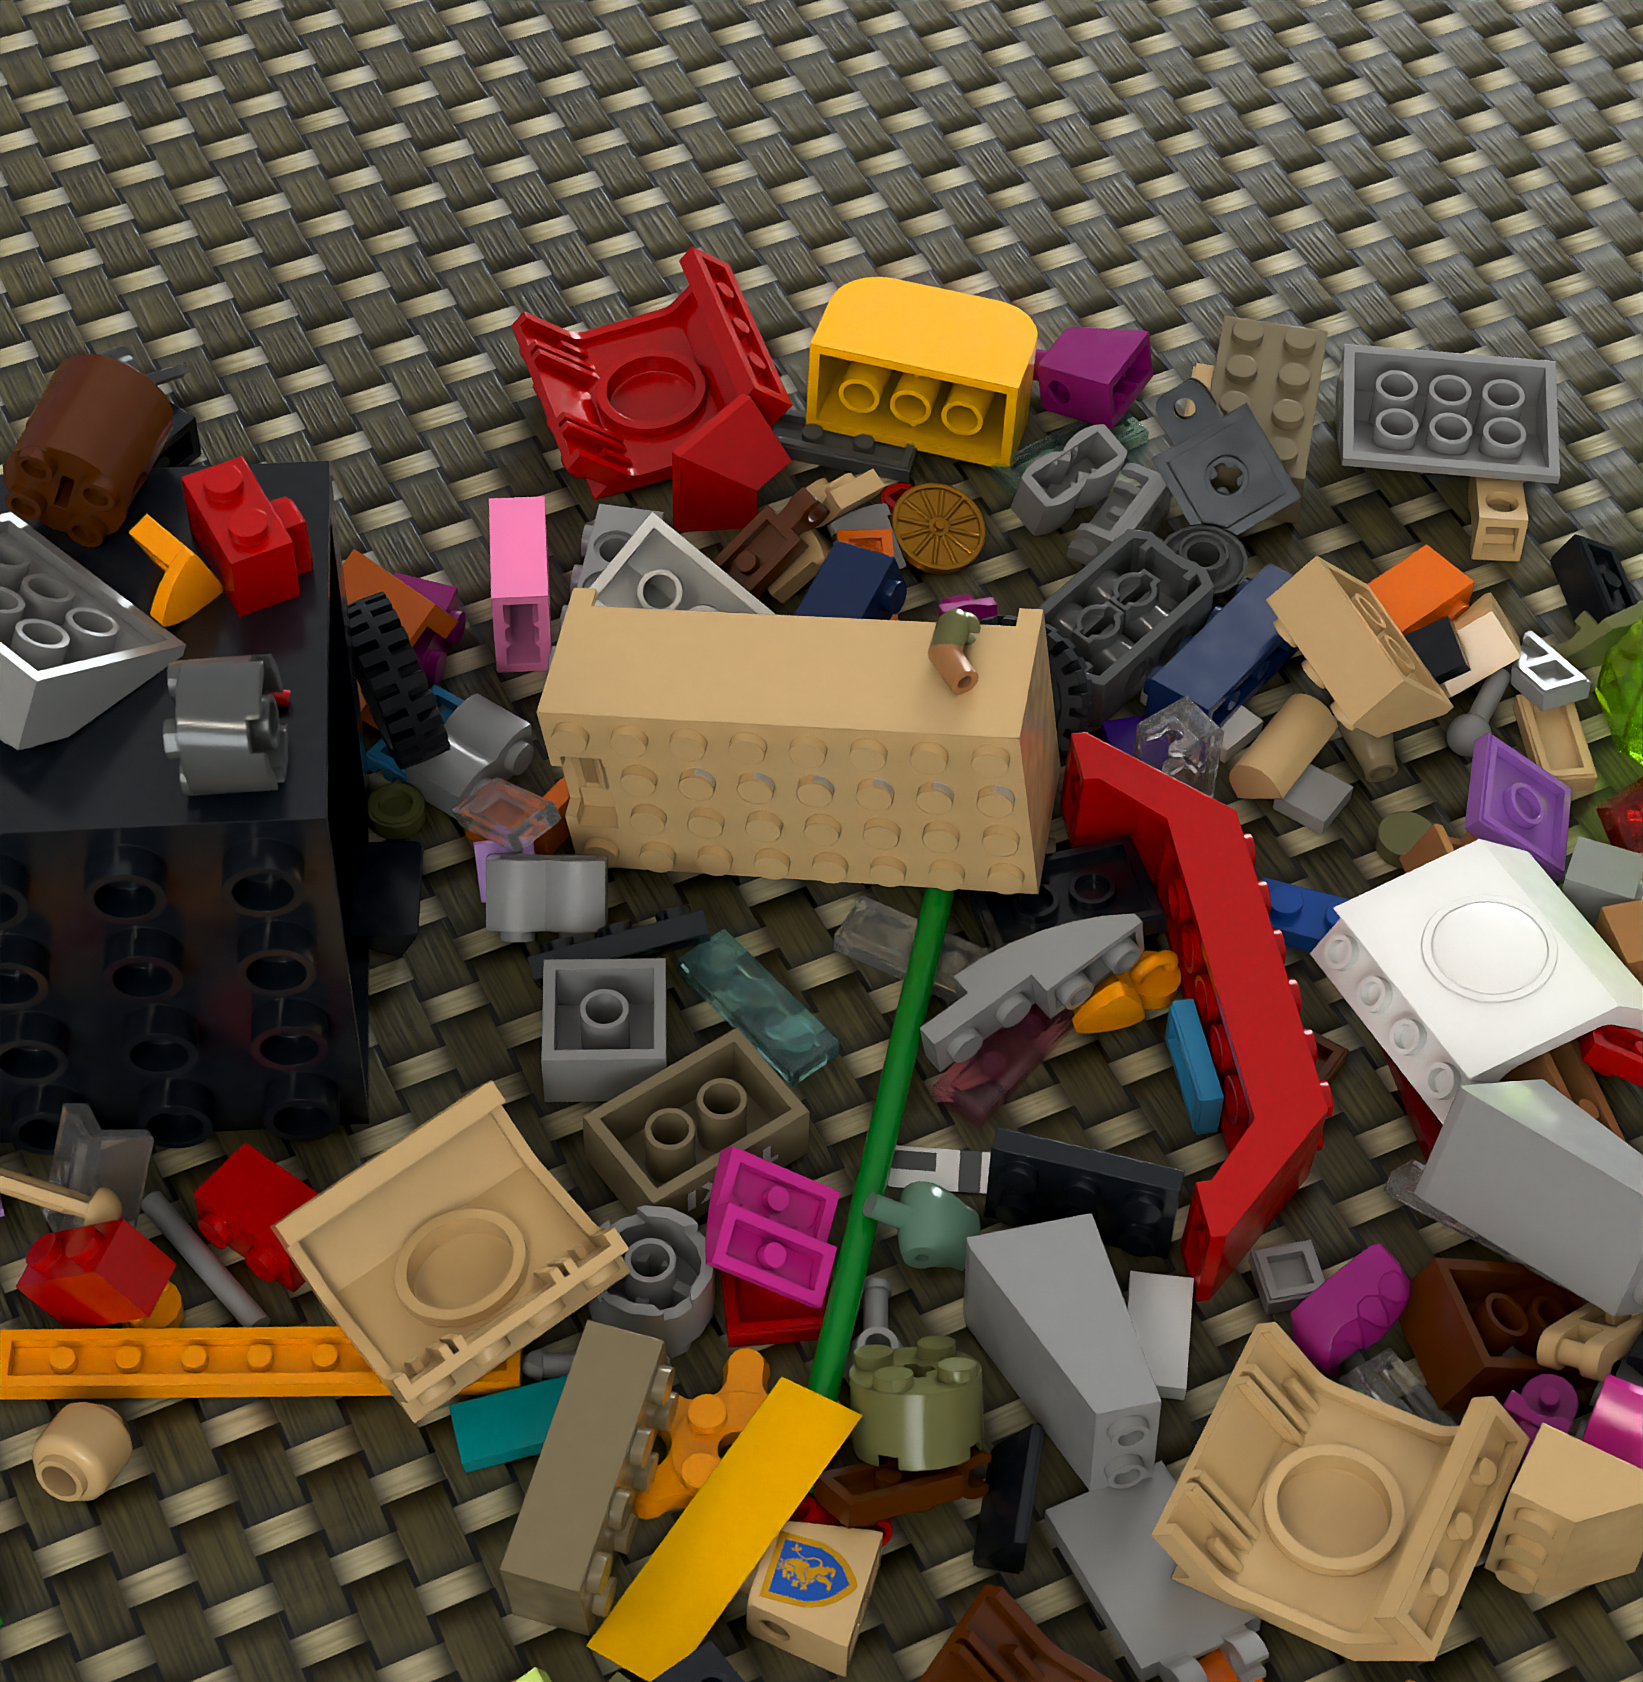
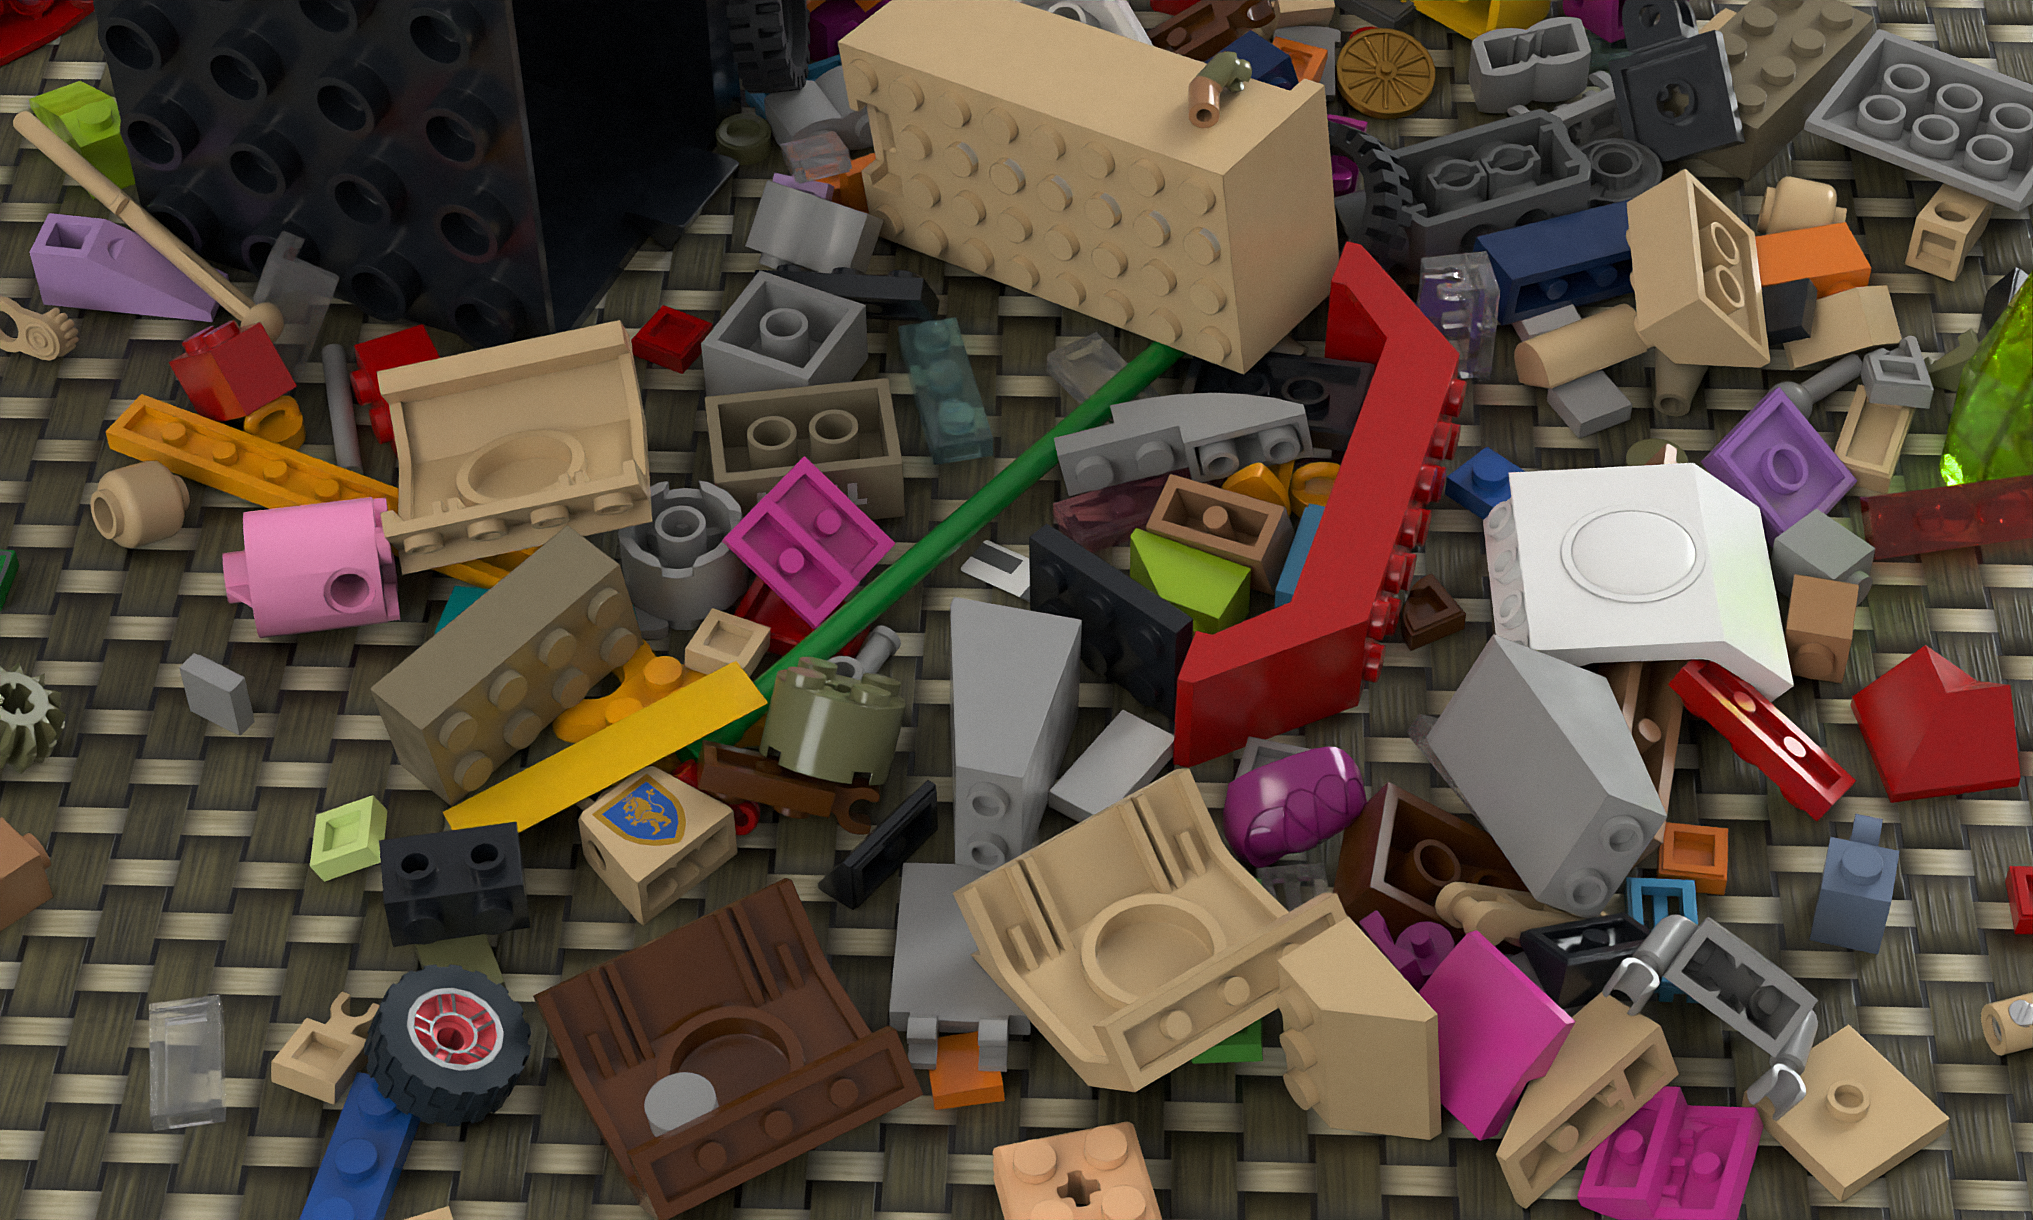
camera: 30 degrees right, 5 degrees down
sand green piece [863,1181,981,1271] -> none
none -> light grey tile [179,653,255,736]
none -> bright pink cylinder [222,497,400,638]
none -> red tile [631,305,713,374]
none -> tan tile [685,608,771,678]
none -> lime slope [1130,528,1251,637]
none -> medium nougat brick [1146,474,1295,595]
none -> tan head [1756,176,1847,235]

